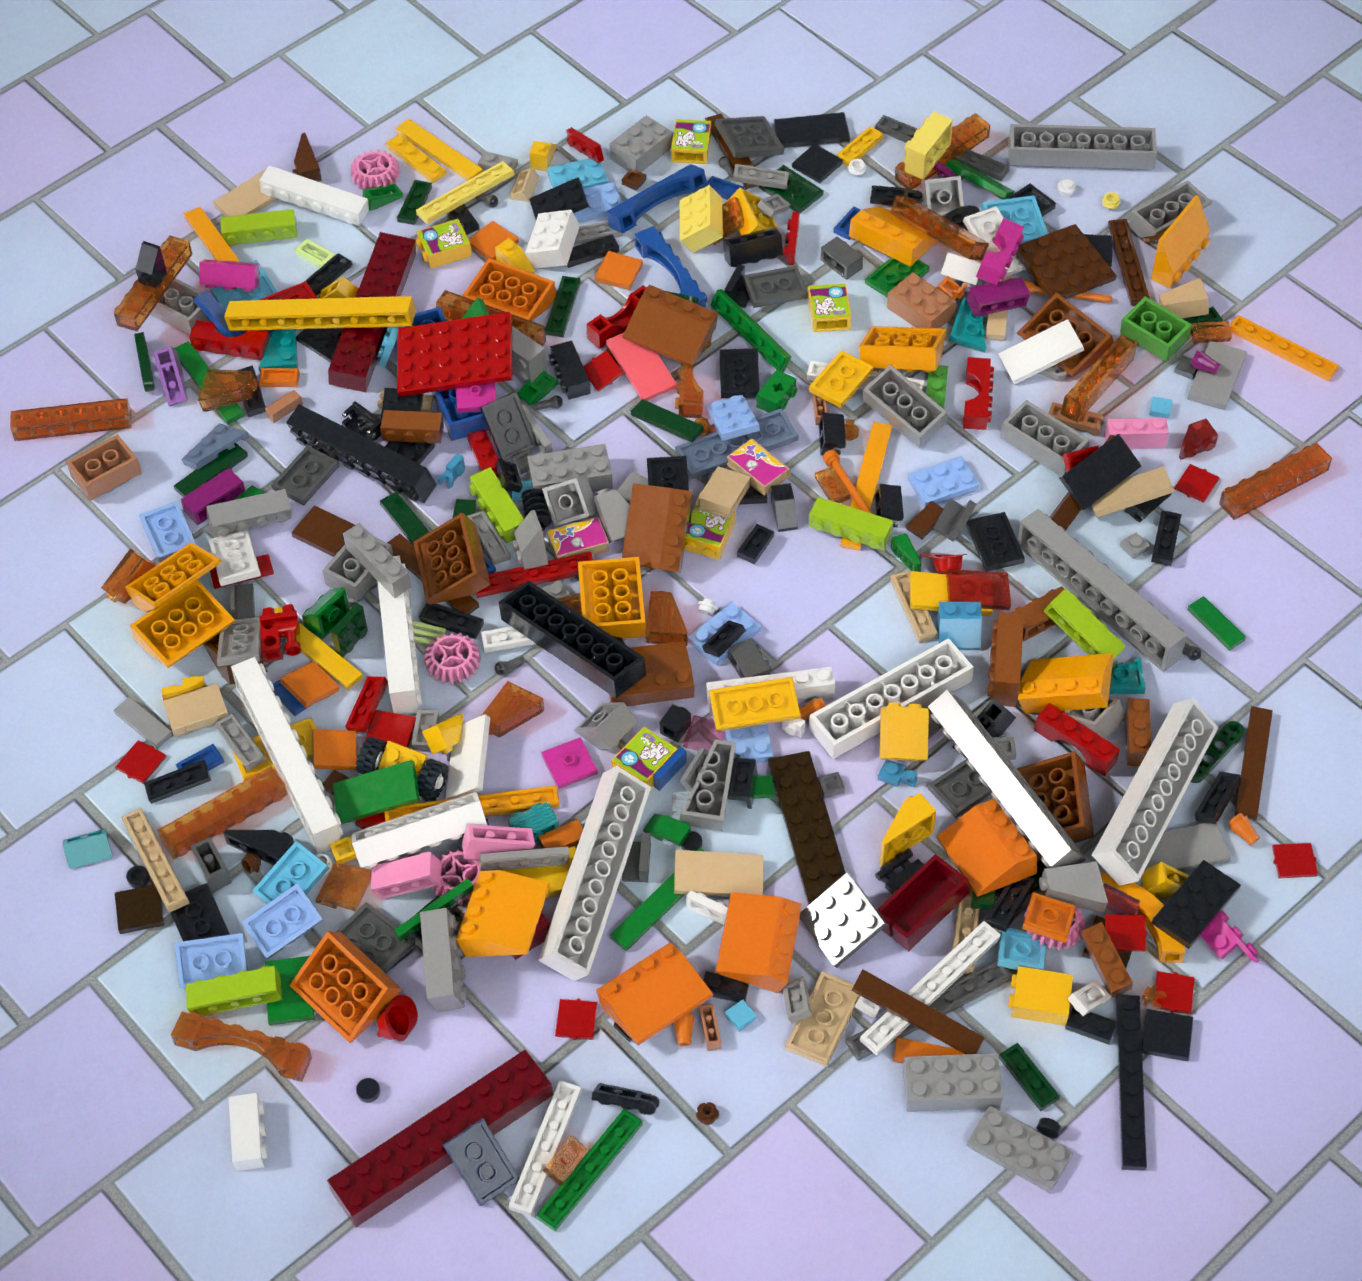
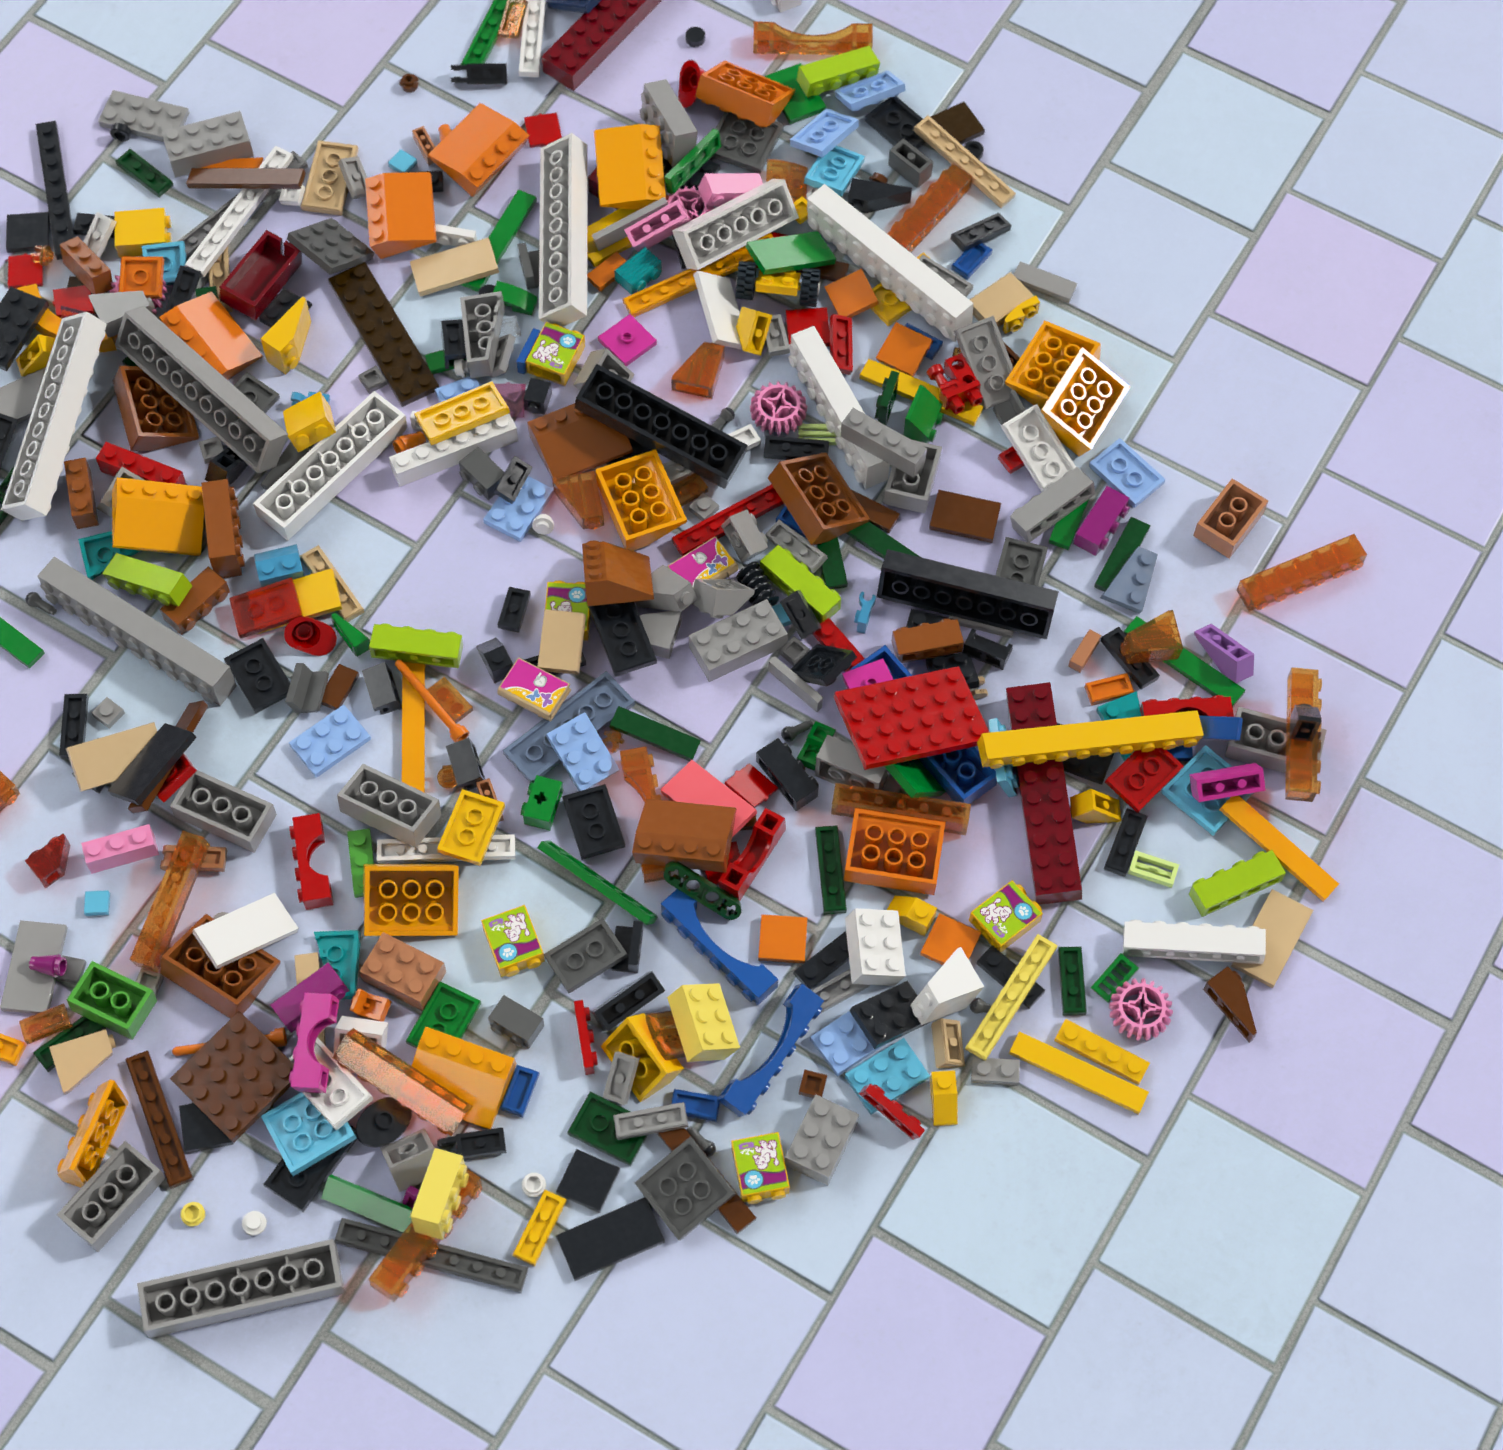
camera: 160 degrees right, 10 degrees up
teal panel [62,829,112,869] -> none
clear orange slope [101,548,156,604] -> none
red piece [115,740,166,784] -> none
dark green beam [134,332,155,392] -> none
red piece [1174,464,1220,503] -> none
none -> white slope [910,947,984,1025]

